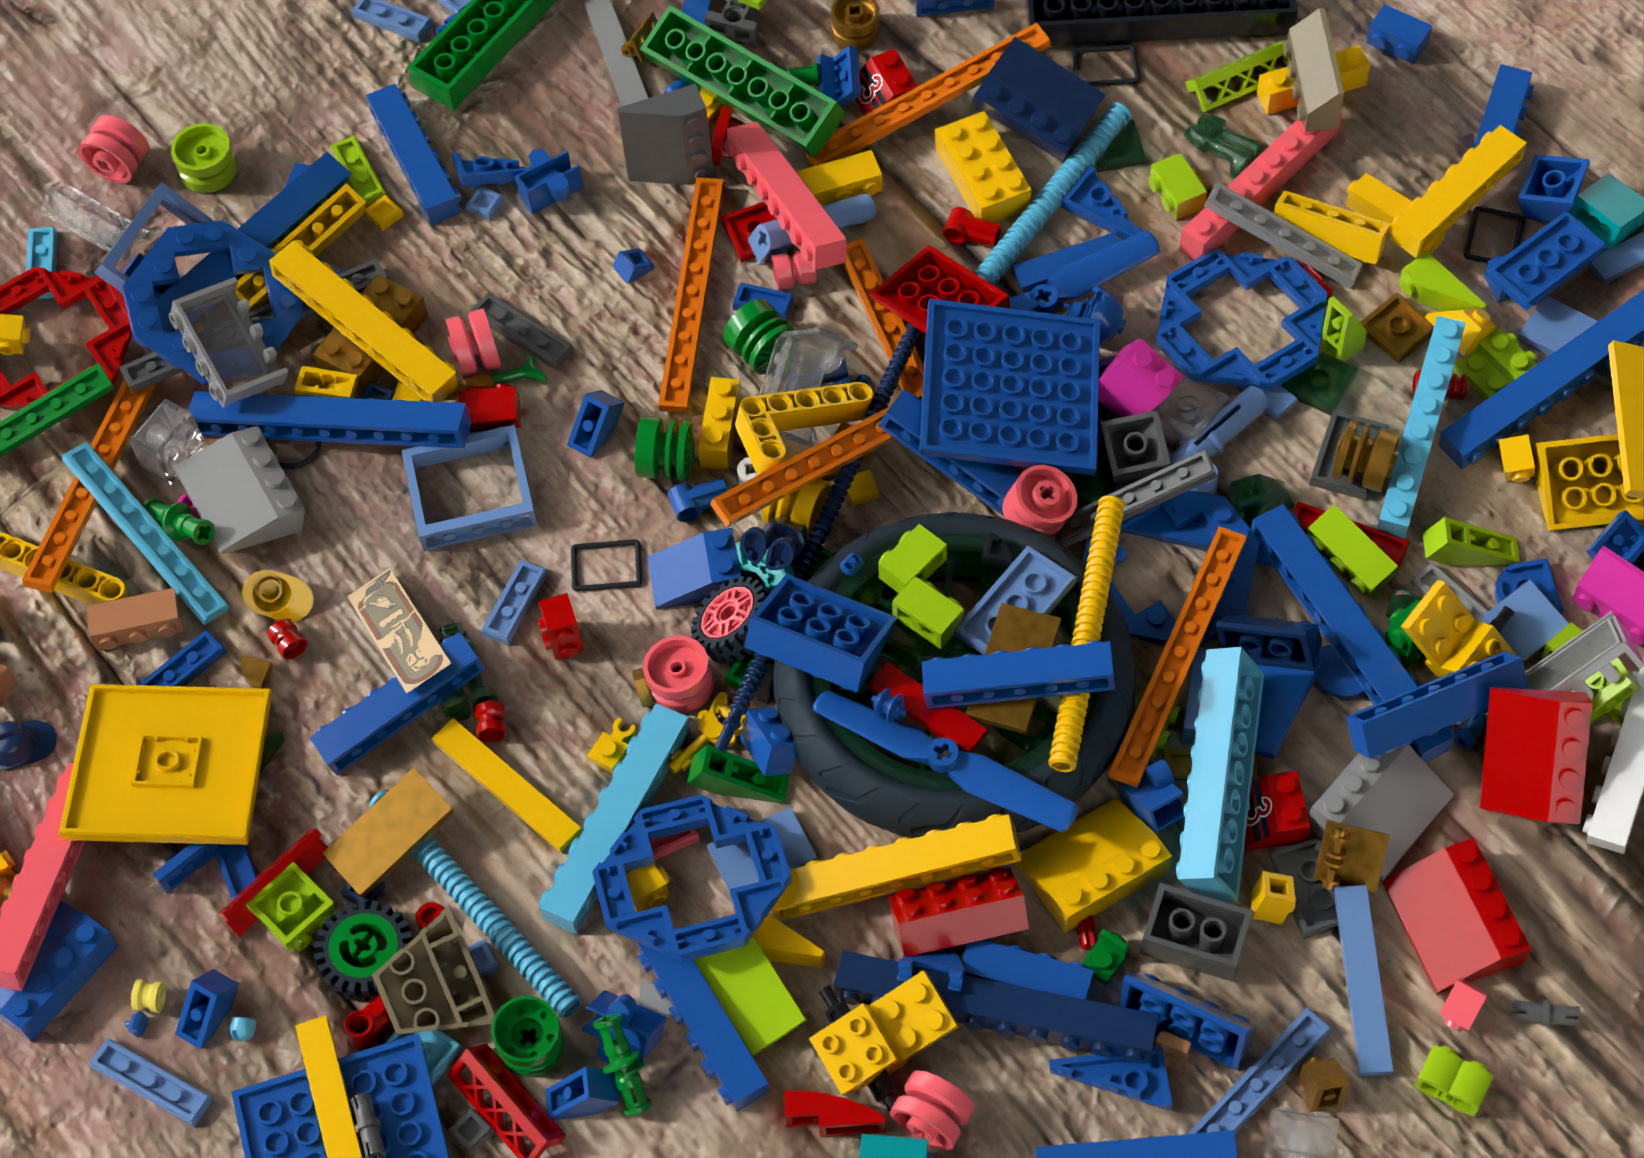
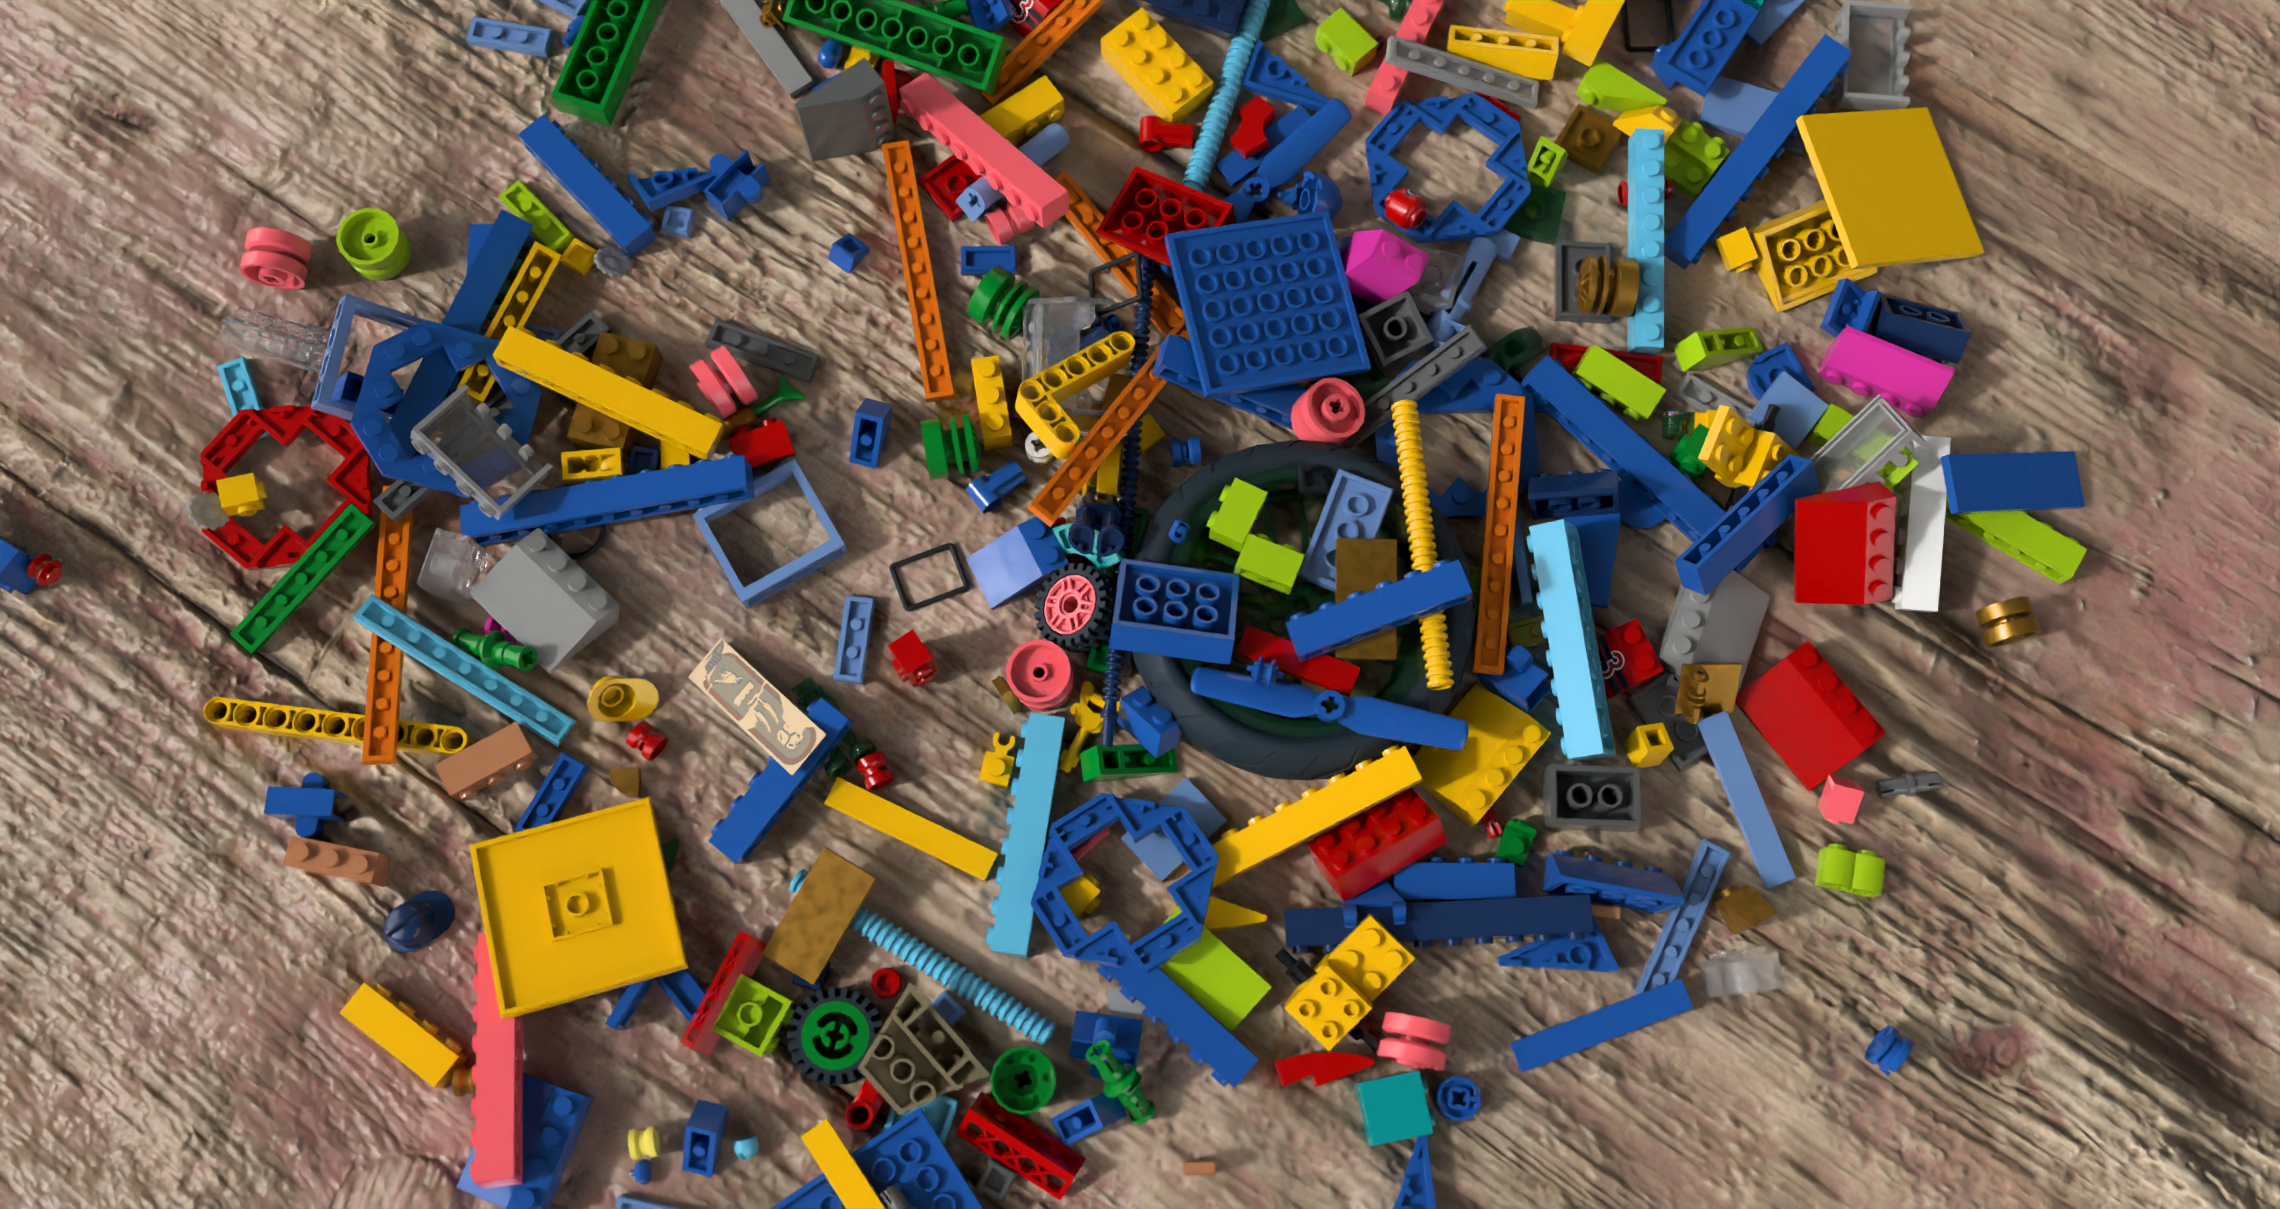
camera: 25 degrees left, 15 degrees up
none -> light grey piece [594,247,633,278]
none -> black piece [1088,251,1144,317]
none -> blue wheel [1169,436,1201,467]
none -> red tile [1230,96,1276,160]
none -> red head [1385,188,1427,230]

